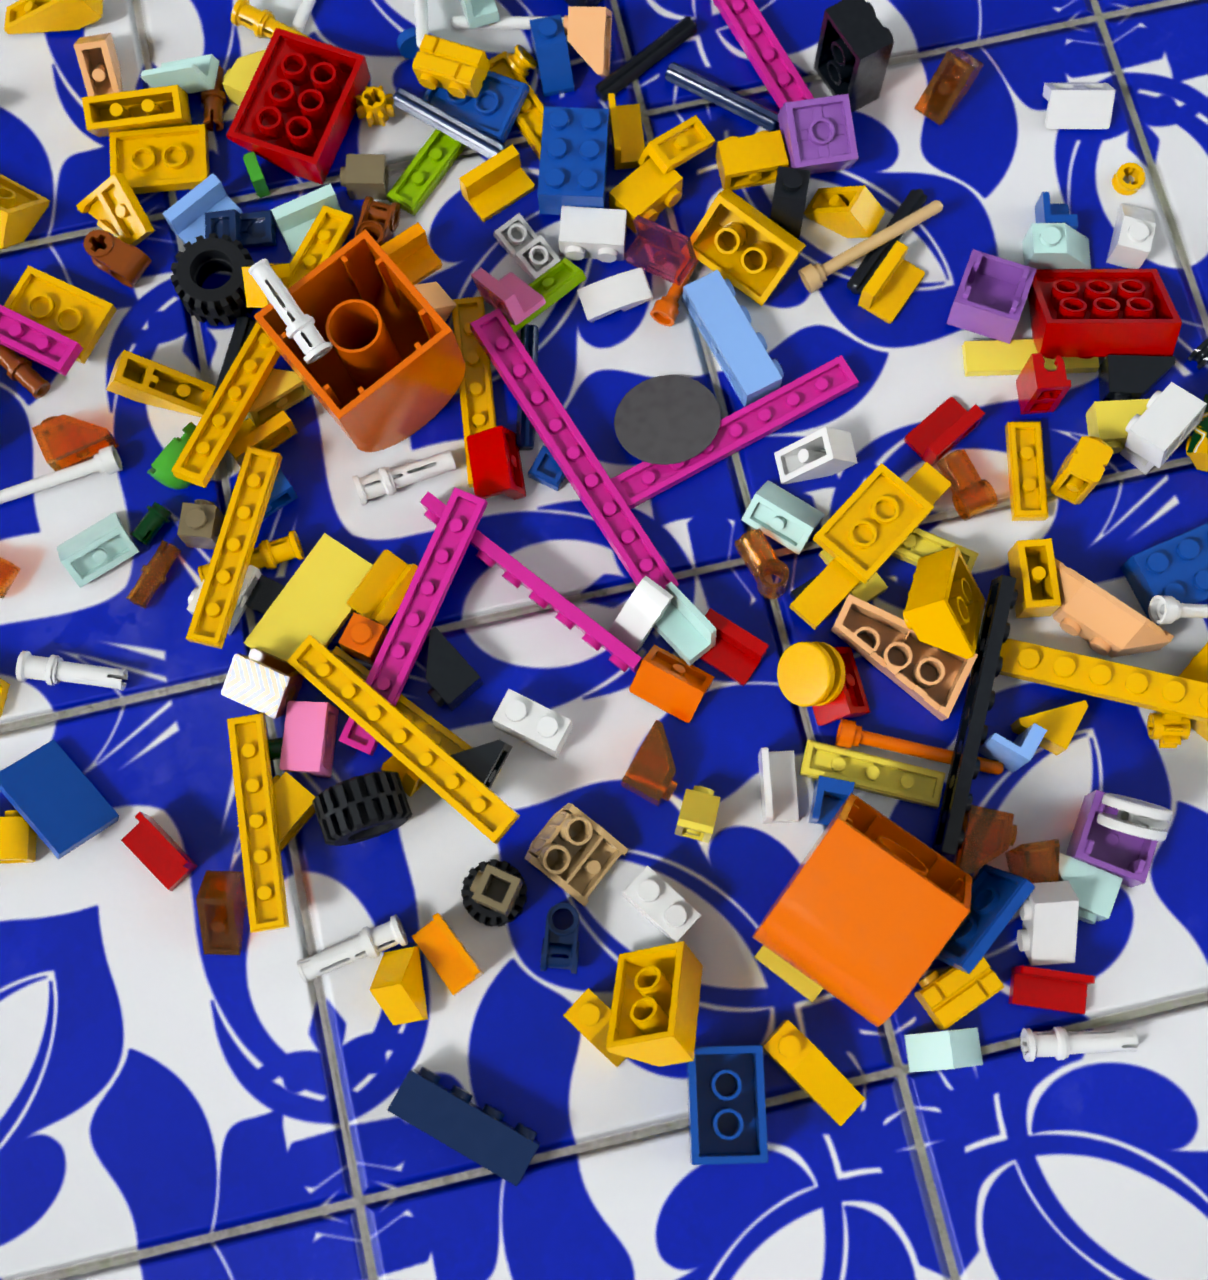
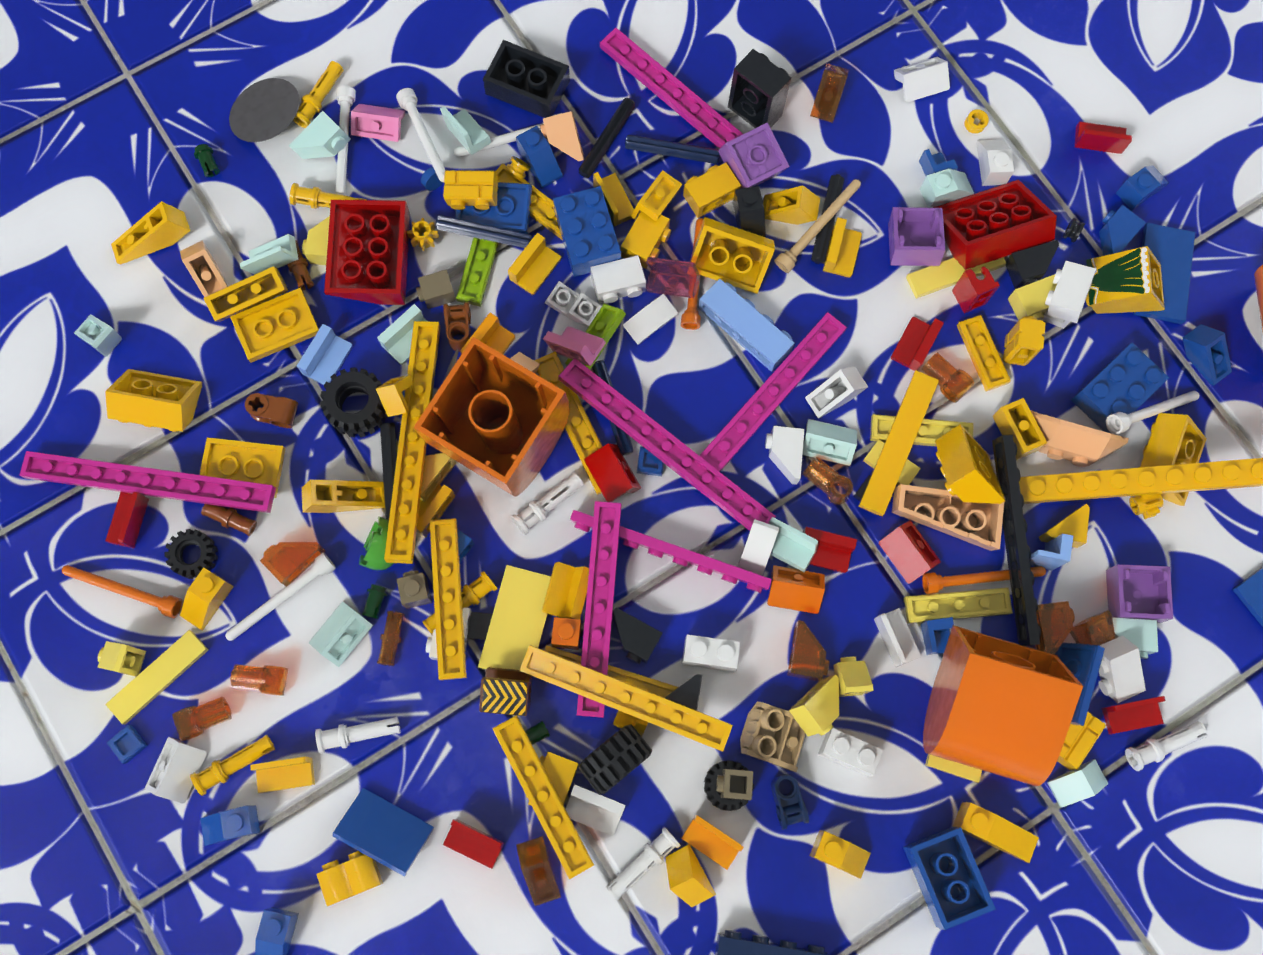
camera: 25 degrees left, 0 degrees up
yellow wing [76,173,155,246] -> none
dark blue slope [205,209,277,248] -> none
bright green tile [243,151,271,198] -> none
white pin [248,258,333,364] -> none
bright pink panel [279,701,339,778] -> none
yellow slope [606,941,703,1067] -> none
flat silver sticker [614,375,721,465] -> none
yellow head [777,641,846,707] -> none
yellow plate [813,463,934,584] -> none
white head [1097,793,1173,841] -> none
none -> white panel [566,785,626,836]
none -> white slope [765,426,804,485]
none -> light yellow slope [789,674,839,737]

